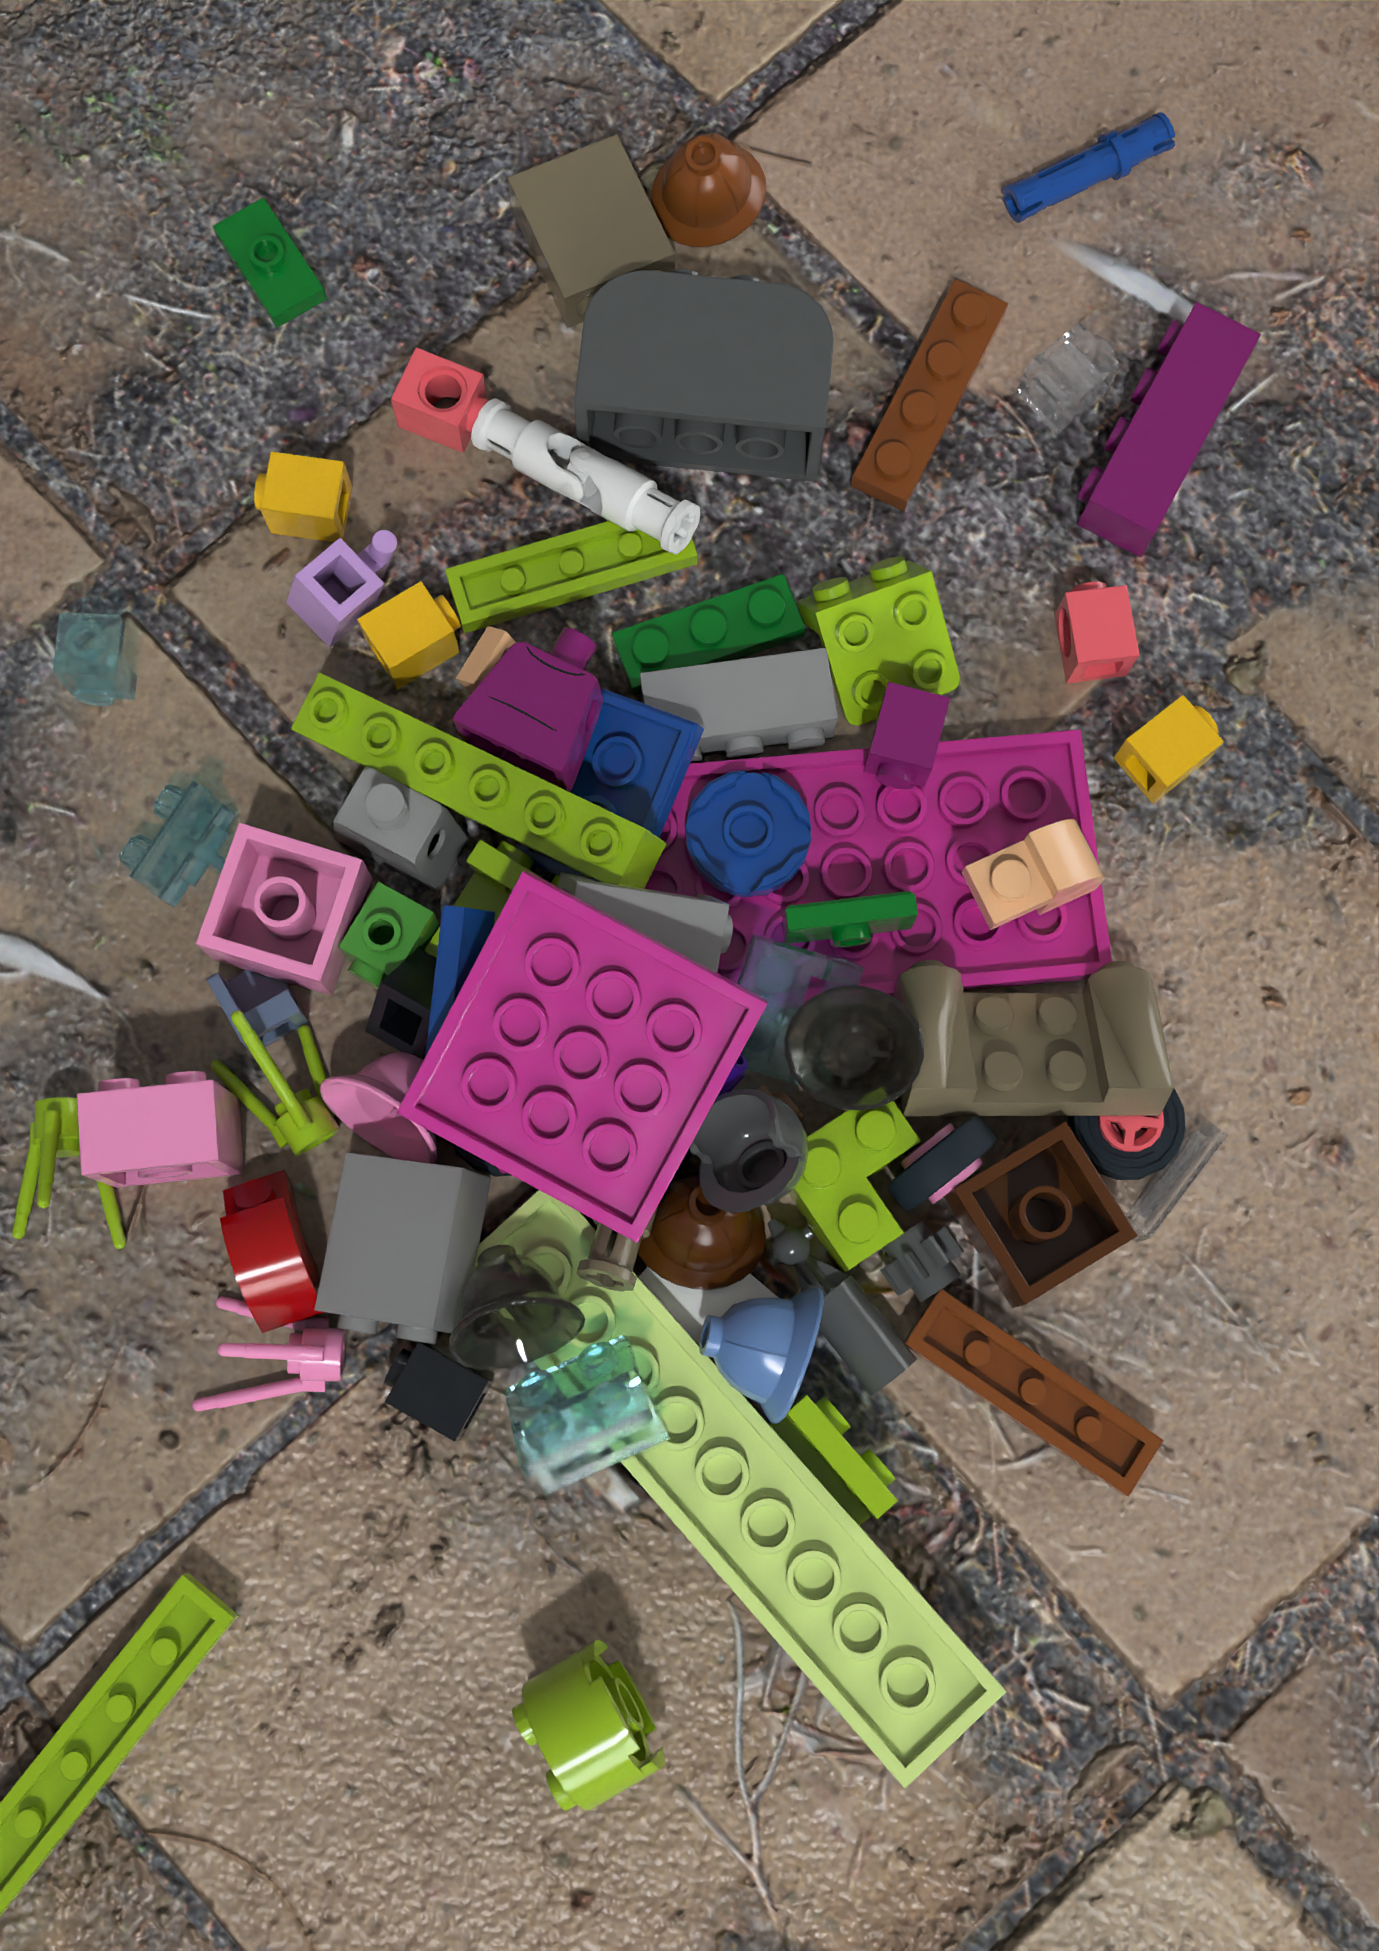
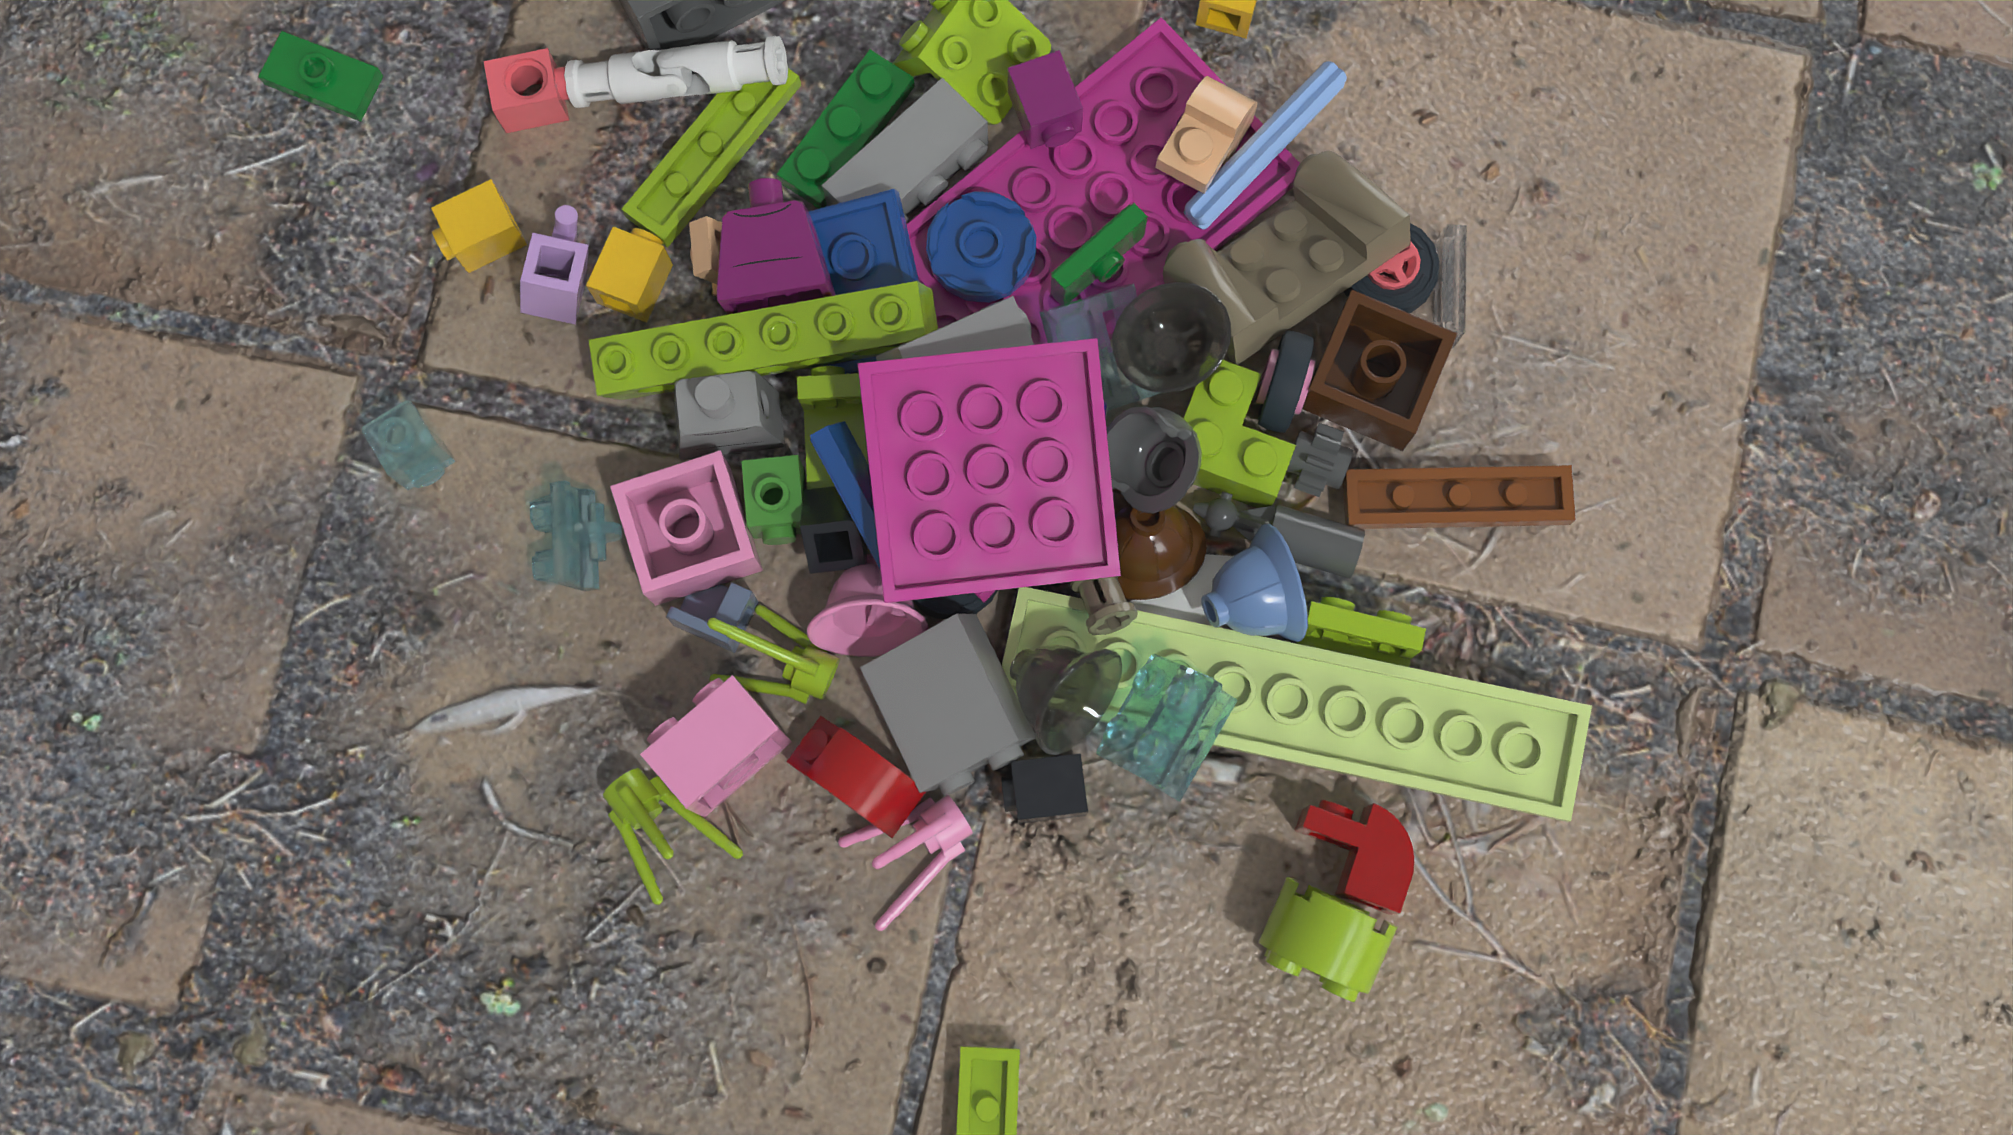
camera: 30 degrees left, 0 degrees up
none -> light blue axle [1184,61,1347,230]
none -> red brick [1295,800,1414,915]

